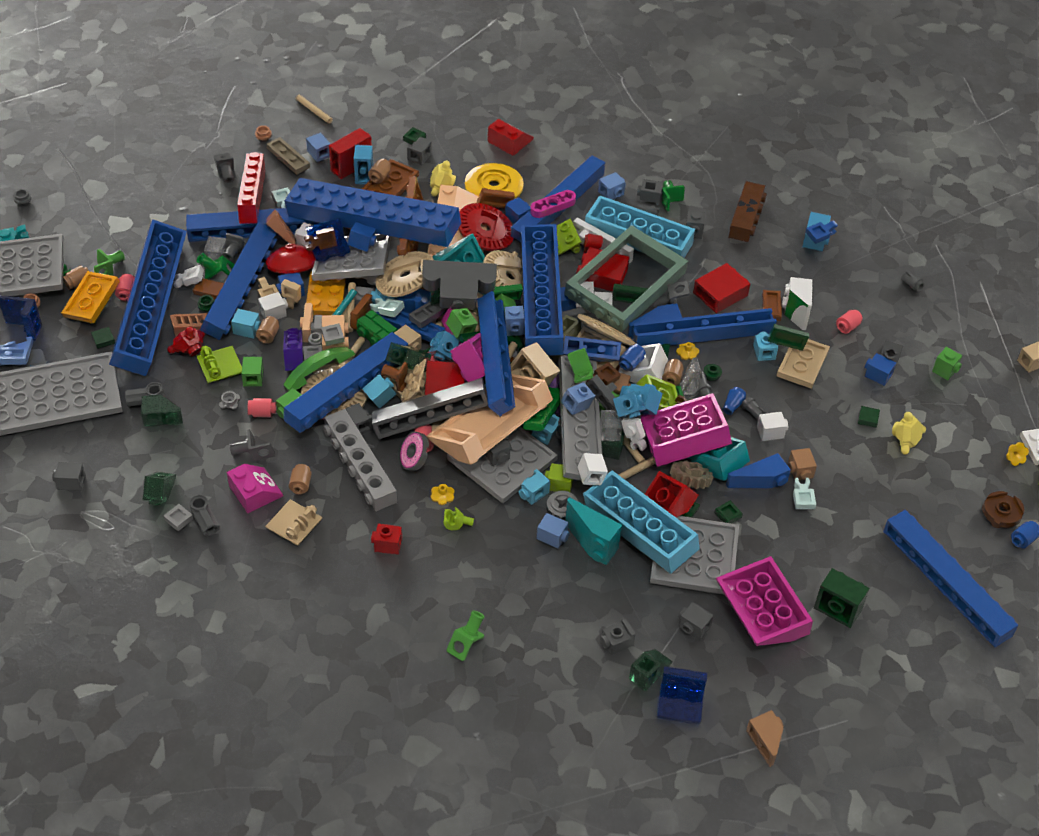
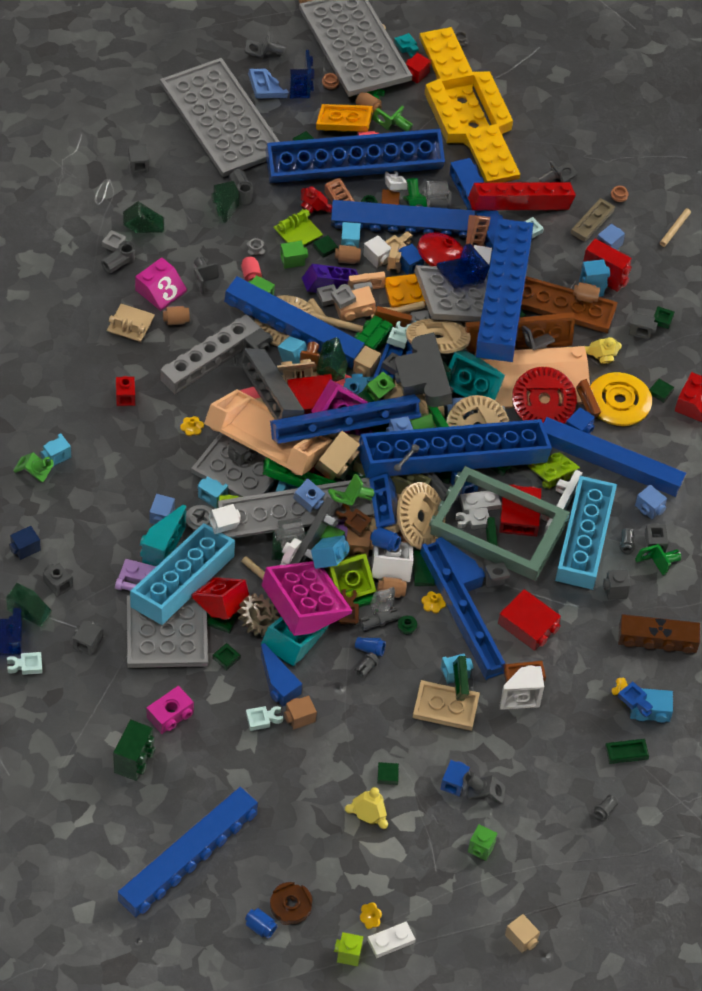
camera: 75 degrees right, 5 degrees up
bright green slope [284,347,355,391] -> none
reddish brown plate [304,227,337,251] -> none
teal piece [333,289,358,315] -> none
blue brick [347,222,377,252] -> none
tile [400,431,429,471] -> none
lime piece [444,507,474,530] -> none
dark pink beam [530,190,576,218] -> none
red piece [583,234,603,253] -> none
dark azure brick [613,389,646,419] -> none
dark pink slope [716,556,813,646] -> none
white brick [757,412,788,441] -> none
coral brick [836,310,862,334] -> none
none -> light aqua plate [7,652,42,675]
none -> dark blue brick [9,526,41,560]
none -> medium azure brick [40,433,71,466]
none -> lavender plate [115,559,157,591]
none -> dark pink brick [146,686,194,734]
none -> dark green tile [313,235,338,258]
none -> dark grey hinge [394,444,419,472]
none -> red brick [405,53,431,84]
none -> yellow piece [419,27,521,183]
none -> dark green tile [605,739,649,764]
none -> yellow plant [612,677,628,696]
none -> dark green tile [649,379,674,403]

